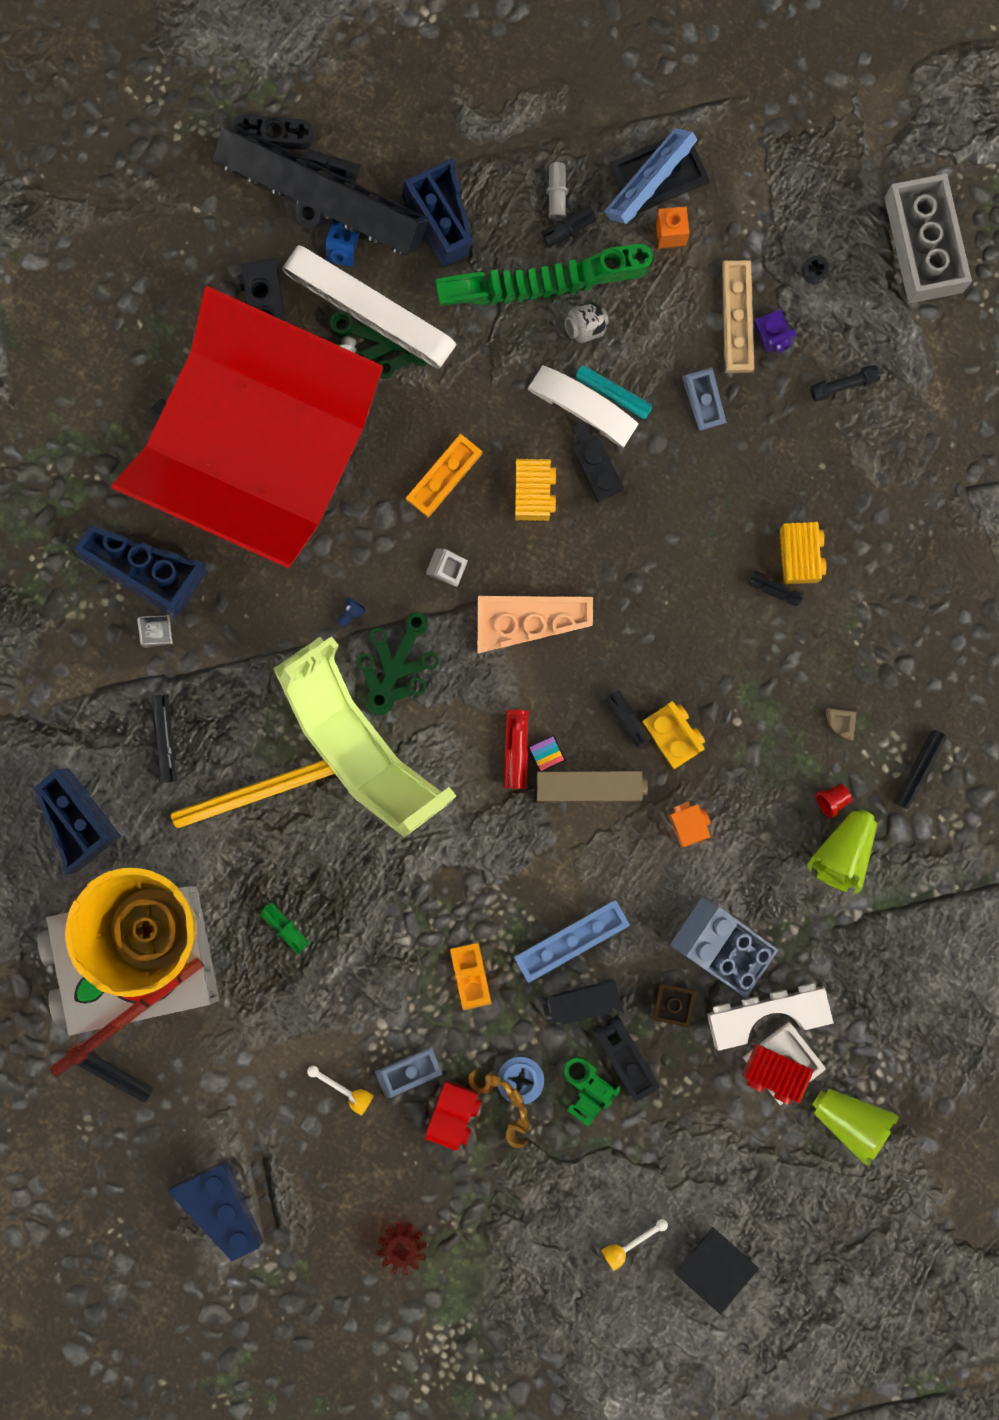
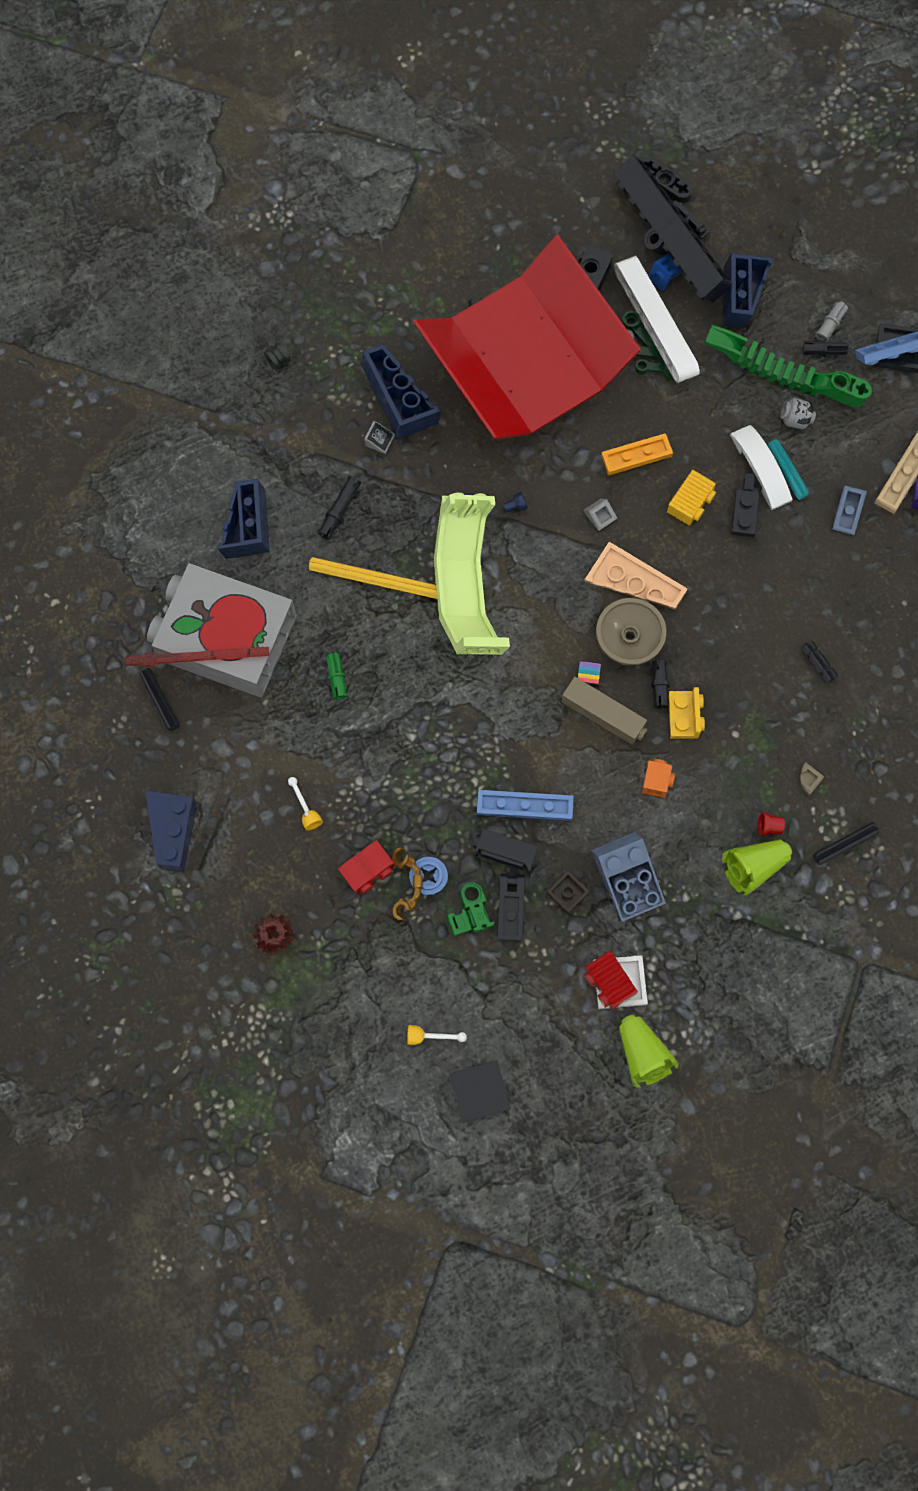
camera: 35 degrees right, 10 degrees down
yellow cone [65,868,197,997] -> none
dark green plant [357,612,439,715] -> none
sand blue slope [375,1047,443,1098] -> none
light orange slope [450,943,492,1010] -> none
red piece [503,709,529,789] -> none
orange brick [656,206,690,249] -> none
white arch [707,983,833,1051] -> none
yellow brick [780,522,826,584] -> none
none -> dark tan dish [596,598,666,666]

